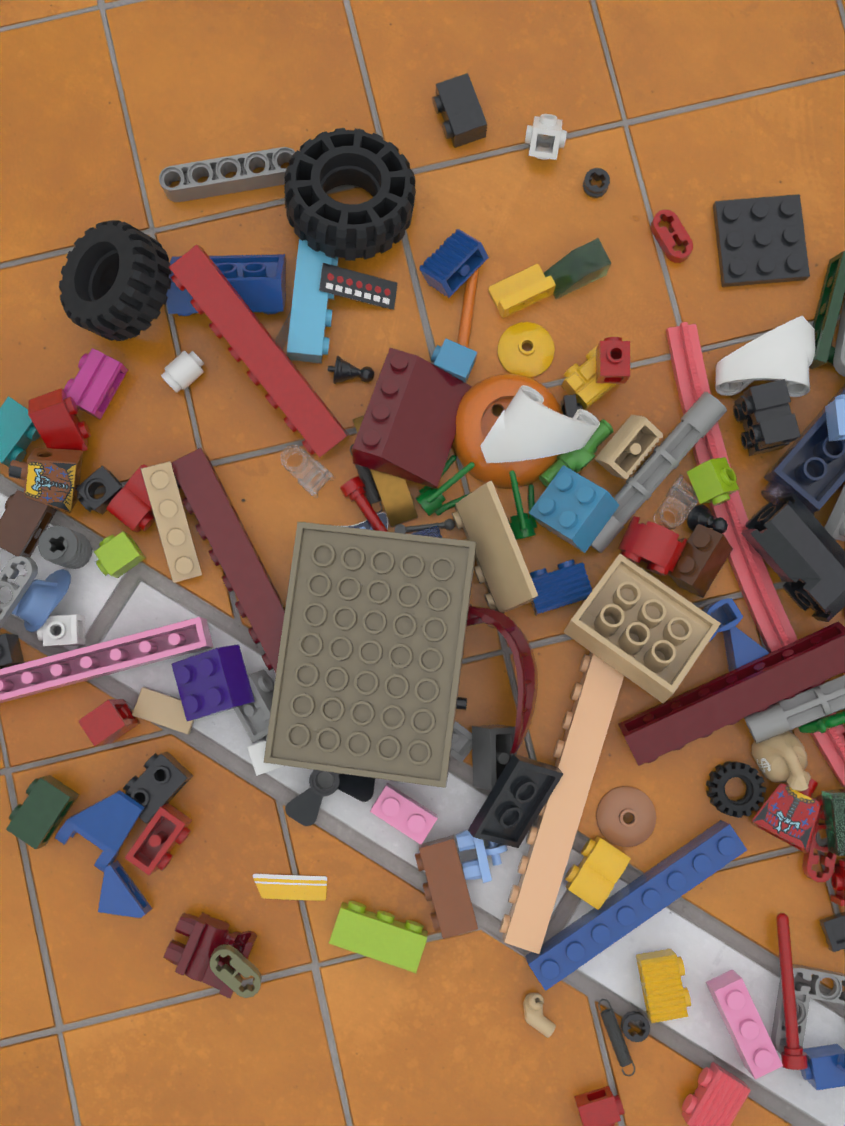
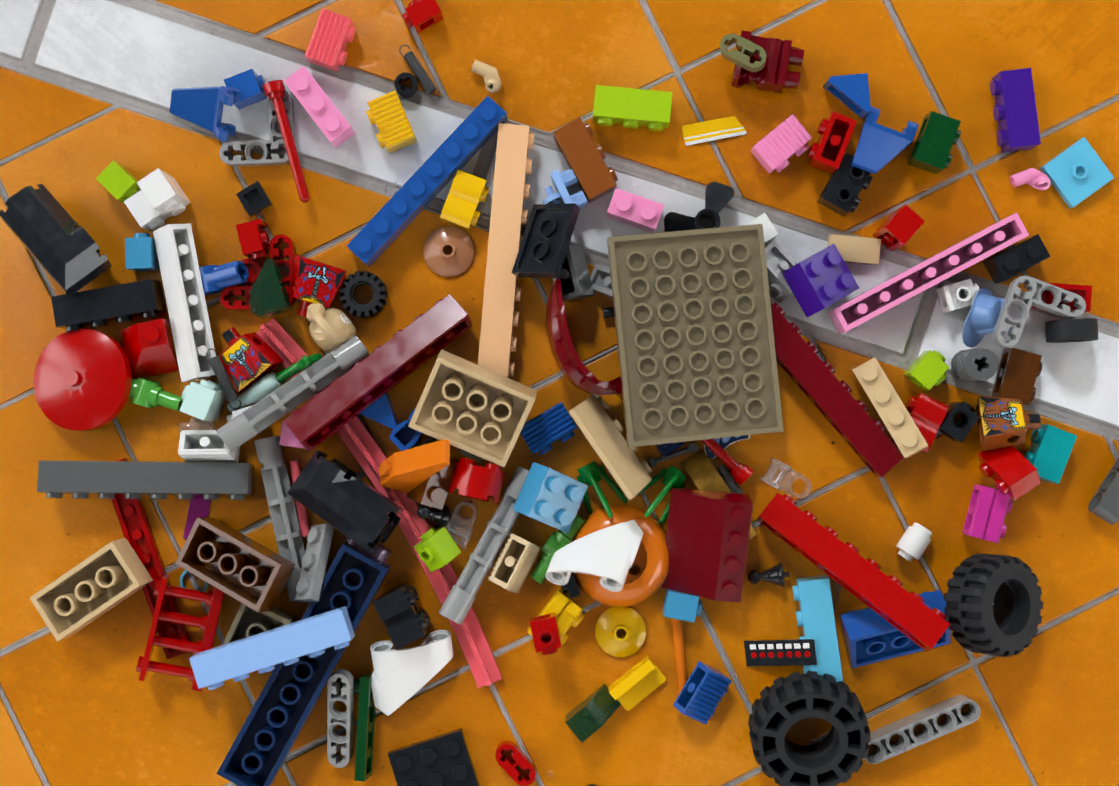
camera: 170 degrees right, 5 degrees up
none -> orange slope [379,439,450,493]
none -> bright pink brick [750,114,812,174]

